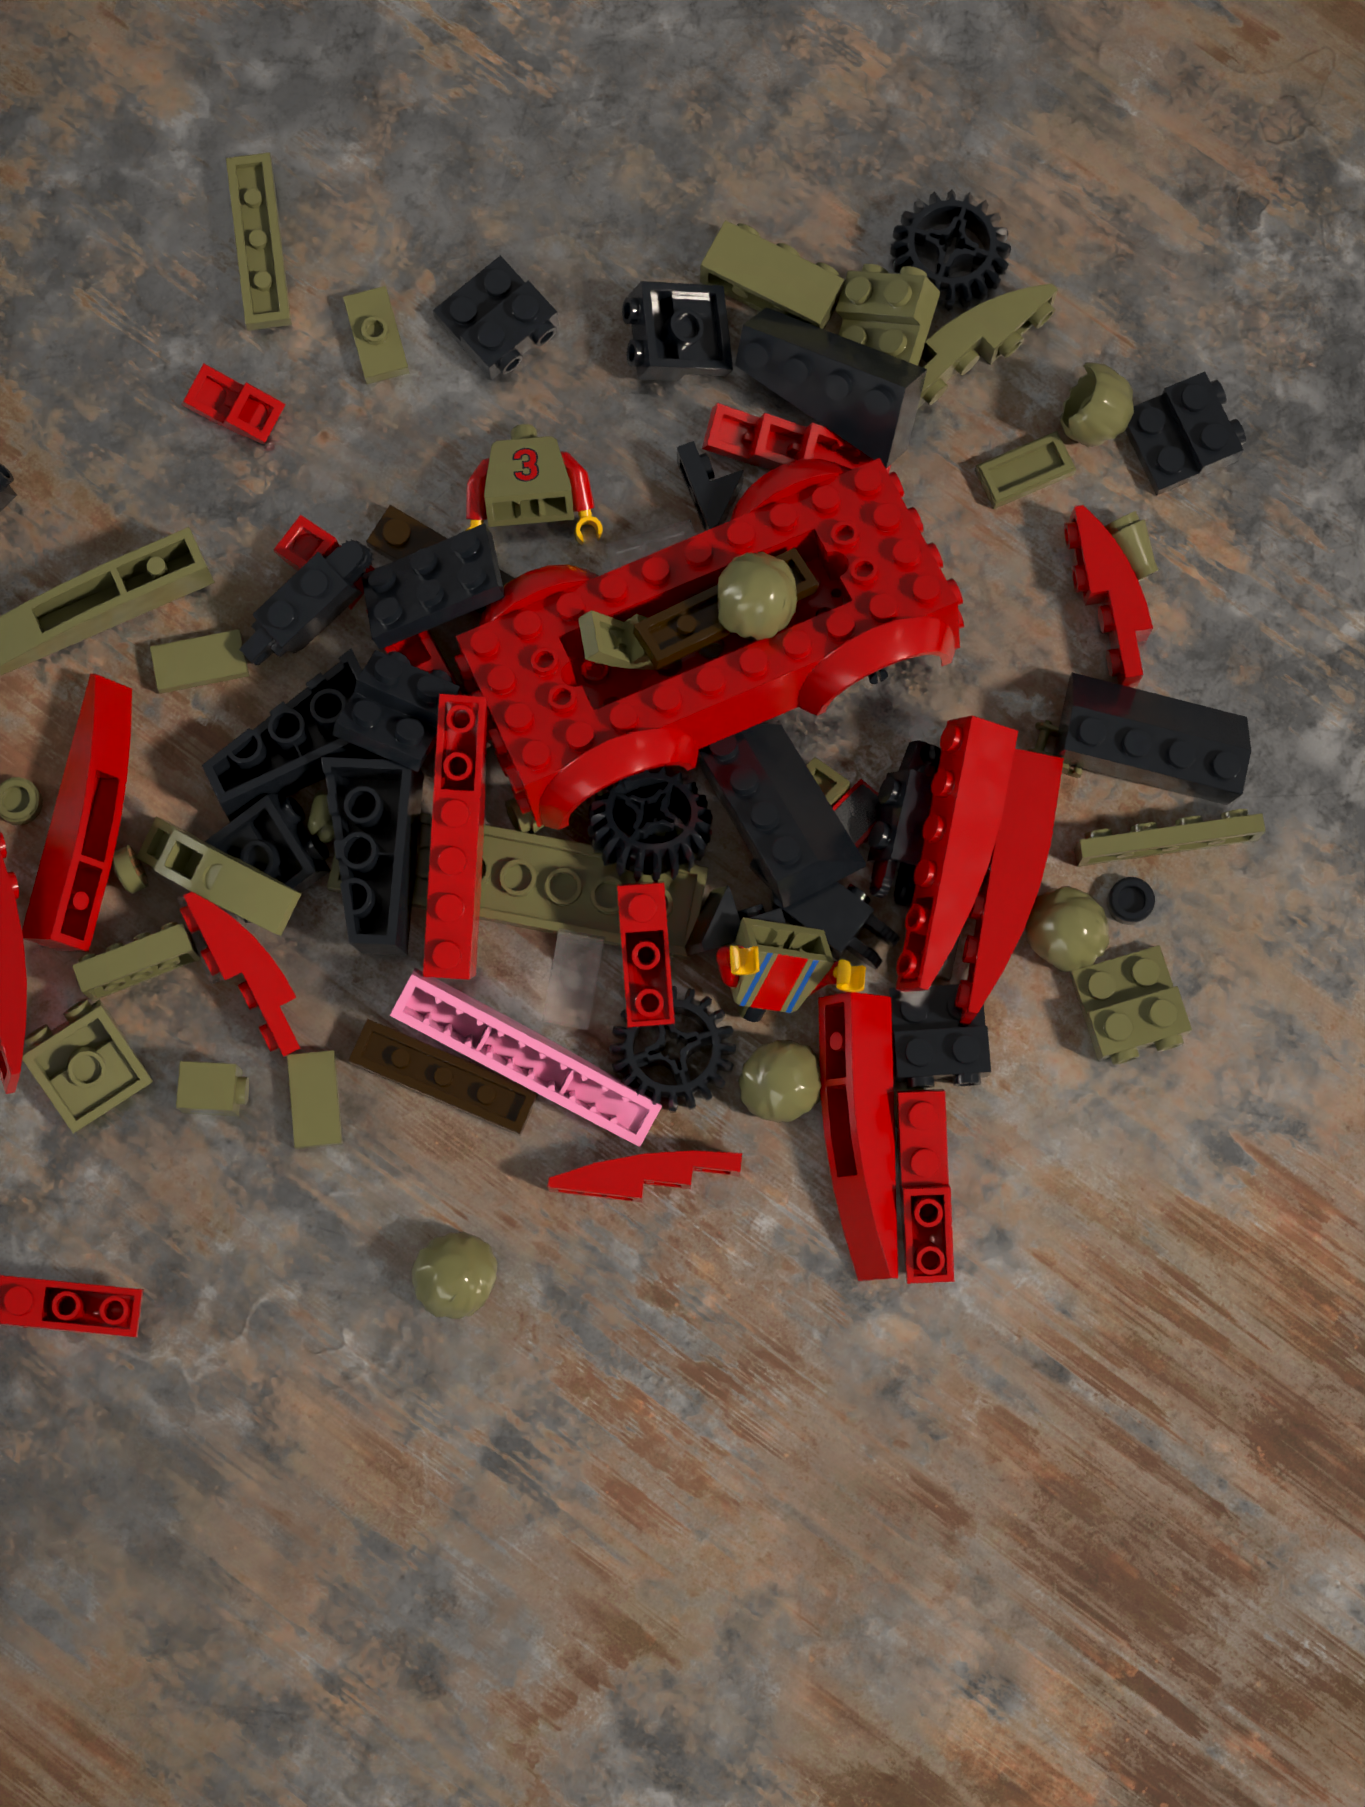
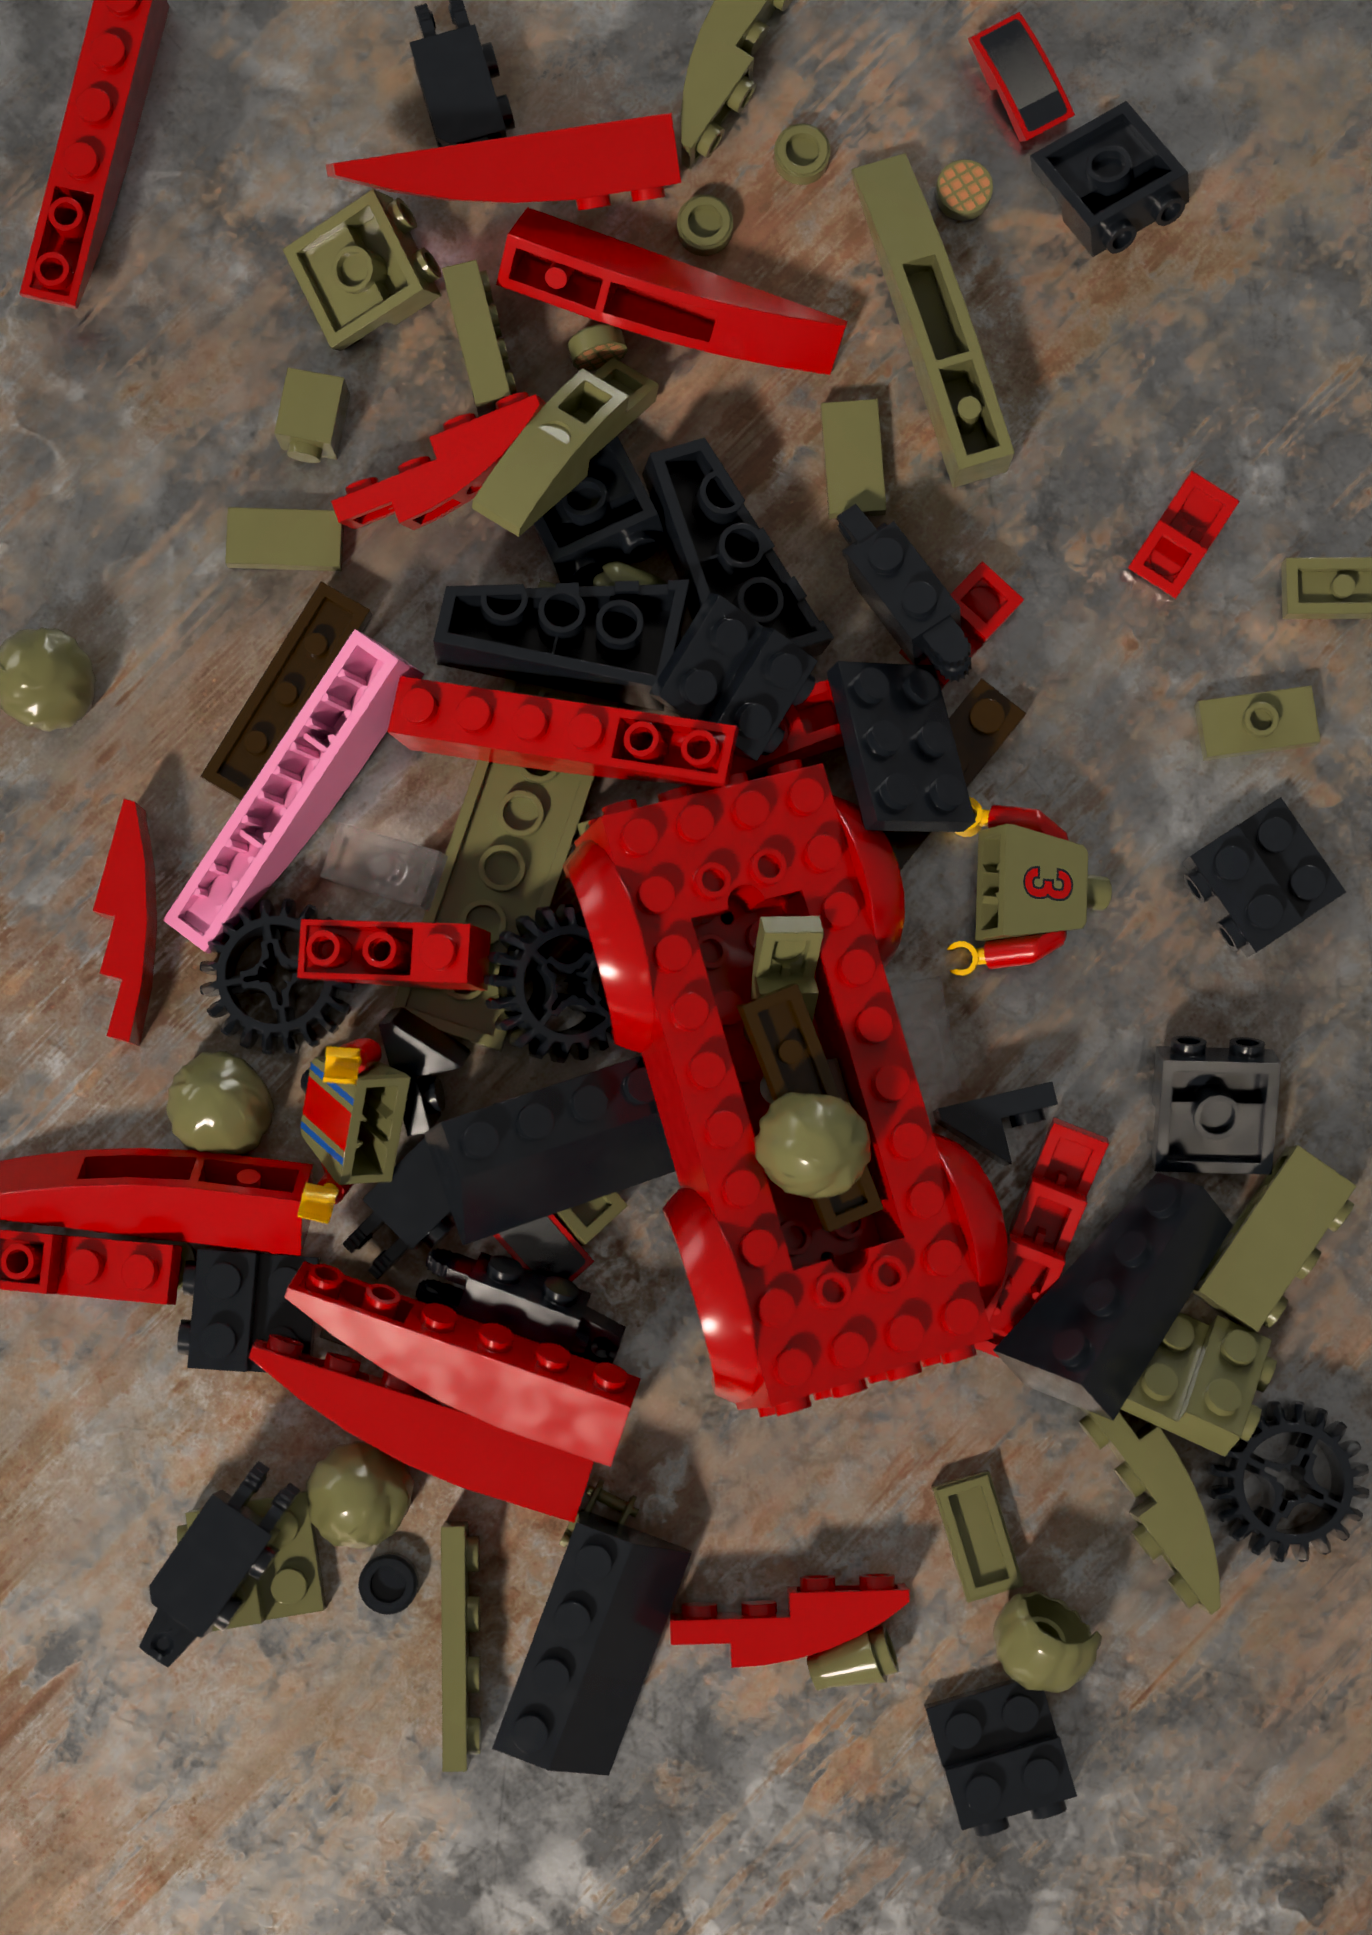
camera: 95 degrees right, 5 degrees up
none -> black hinge [139,1461,301,1667]

